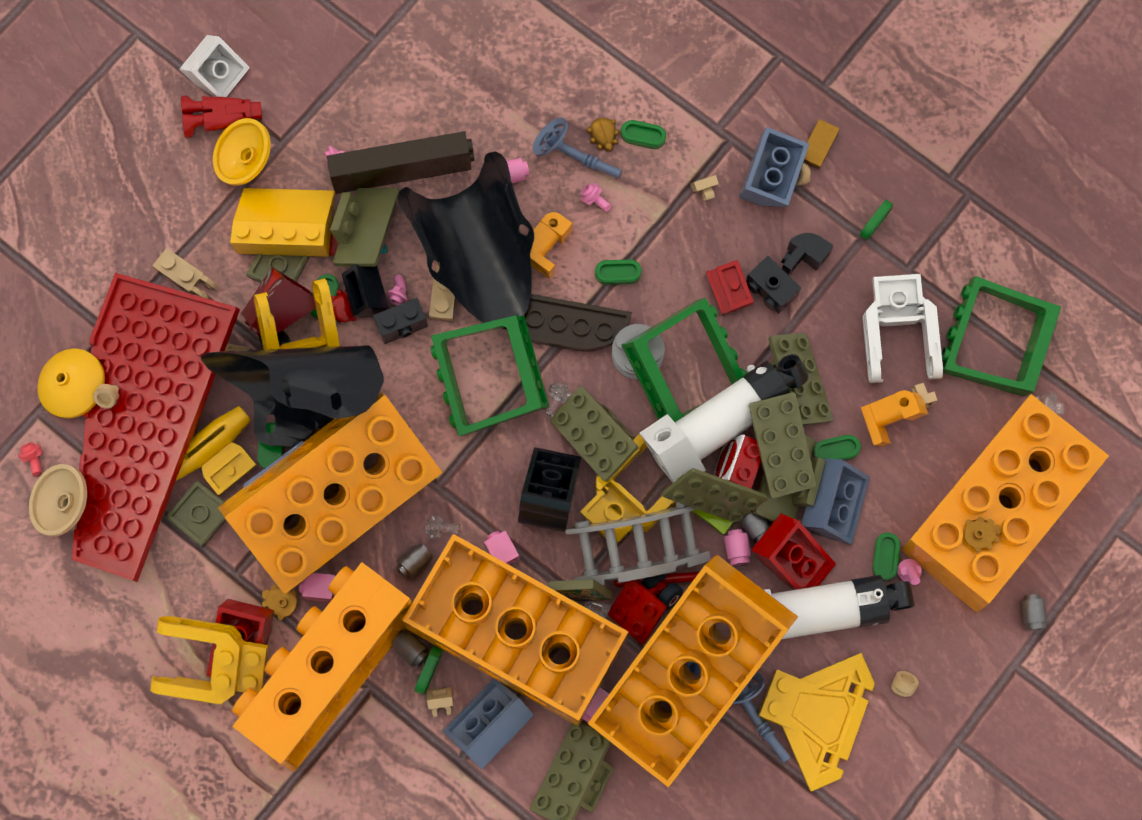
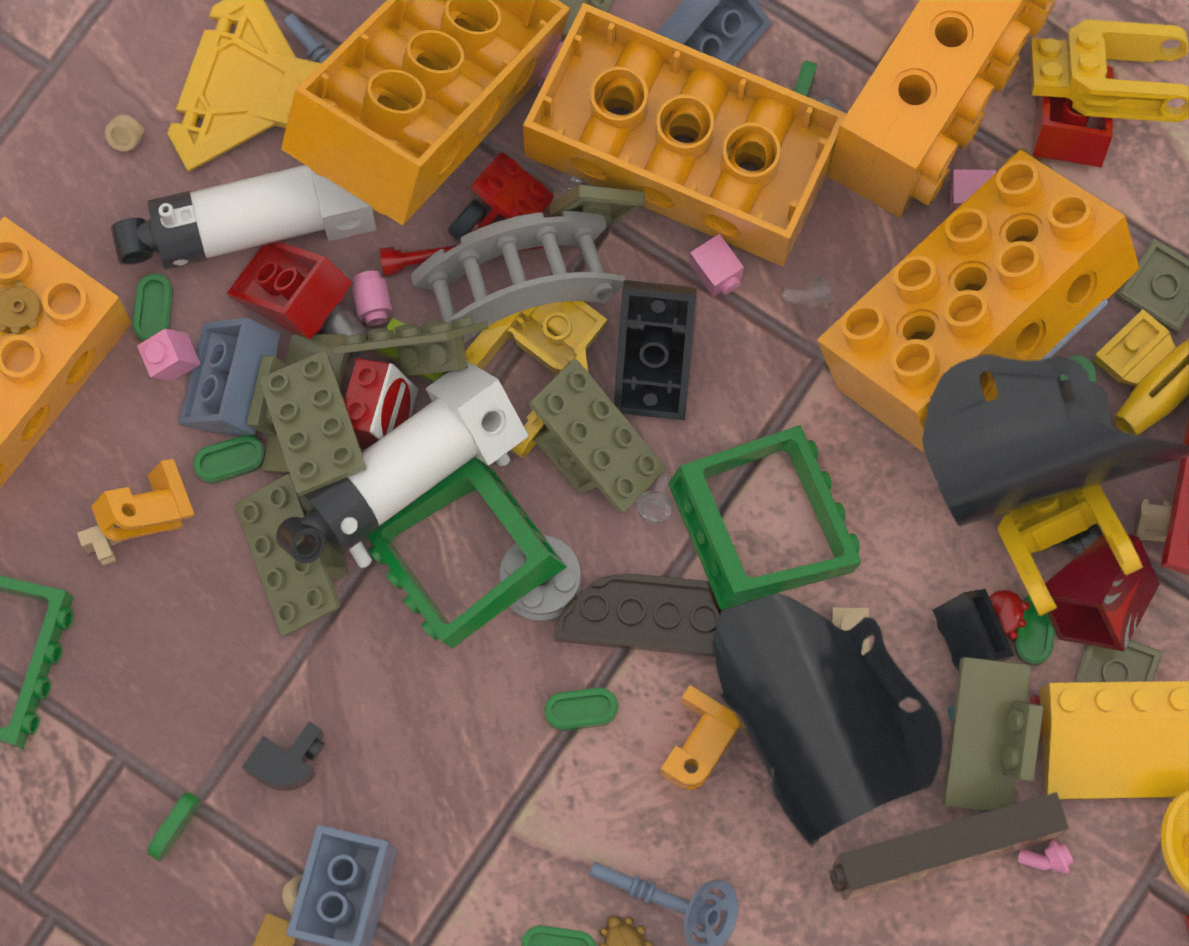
camera: 175 degrees right, 0 degrees up
black brick [373,298,428,344] -> none
bright pink plate [387,274,409,306] -> none
flat silver brick [396,543,433,579] -> none
tan tile [427,687,453,717] -> none
bright pink brick [507,158,529,183] -> none
bright pink plate [581,183,611,212] -> none
tan tile [690,175,719,201] -> none
red plate [706,260,754,316] -> none
black brick [746,256,801,313] -> none
white plate [862,274,943,383] -> none
bright pink plate [897,559,922,585] -> none
none -> bright pink brick [137,328,201,381]

